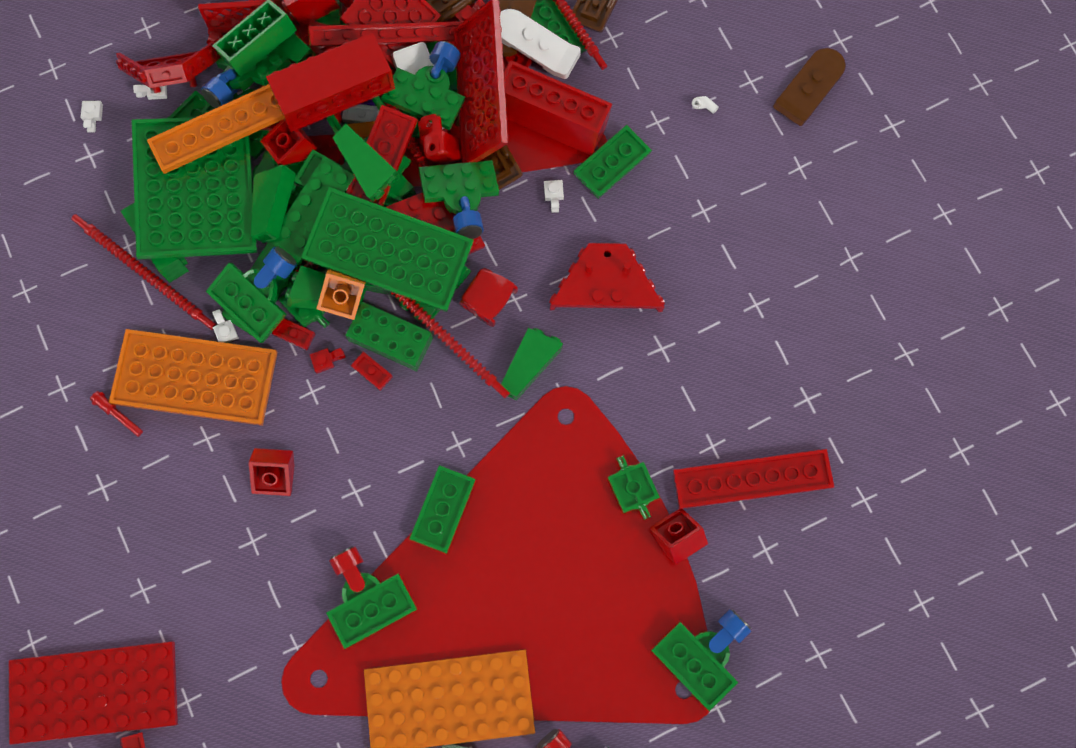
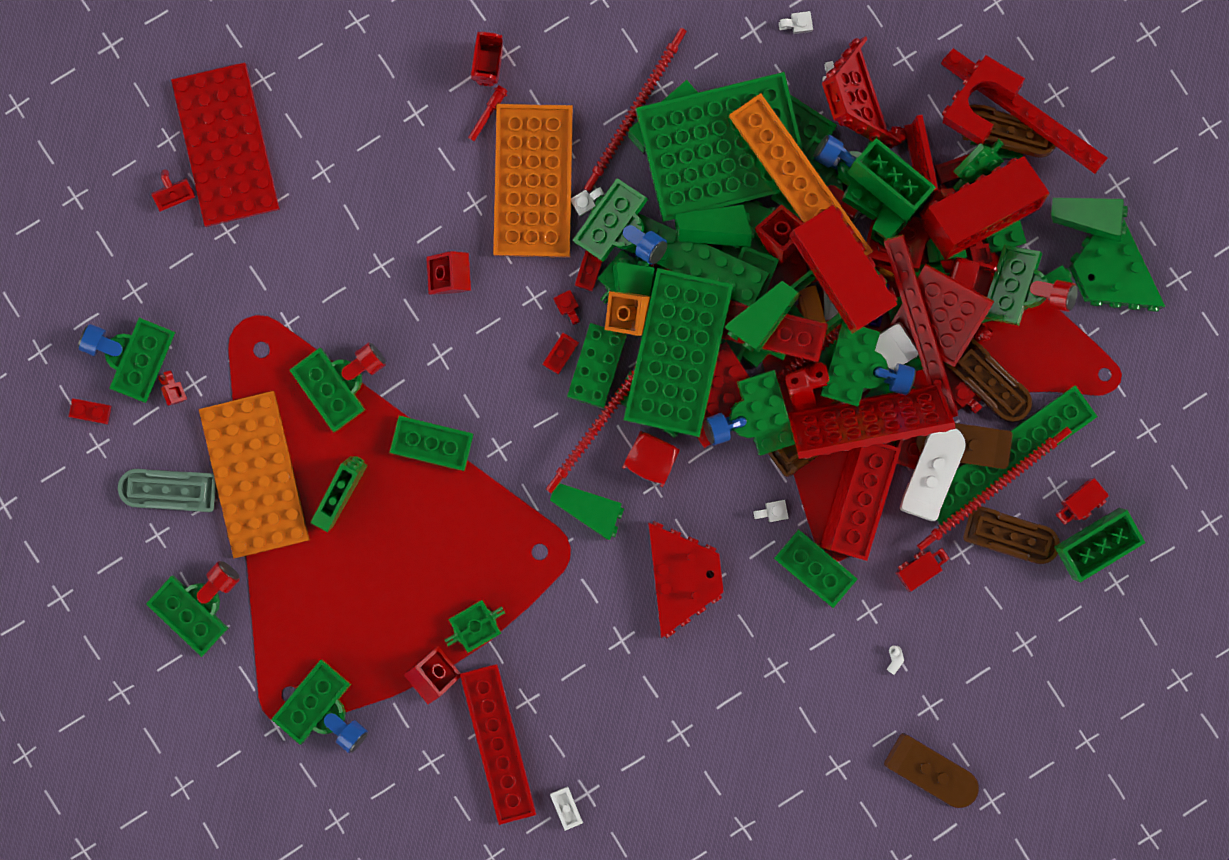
camera: 80 degrees right, 10 degrees up
none -> green slope [311,456,368,532]
none -> red piece [471,32,503,87]
none -> white plate [550,786,583,831]
none -> red brick [895,548,950,592]

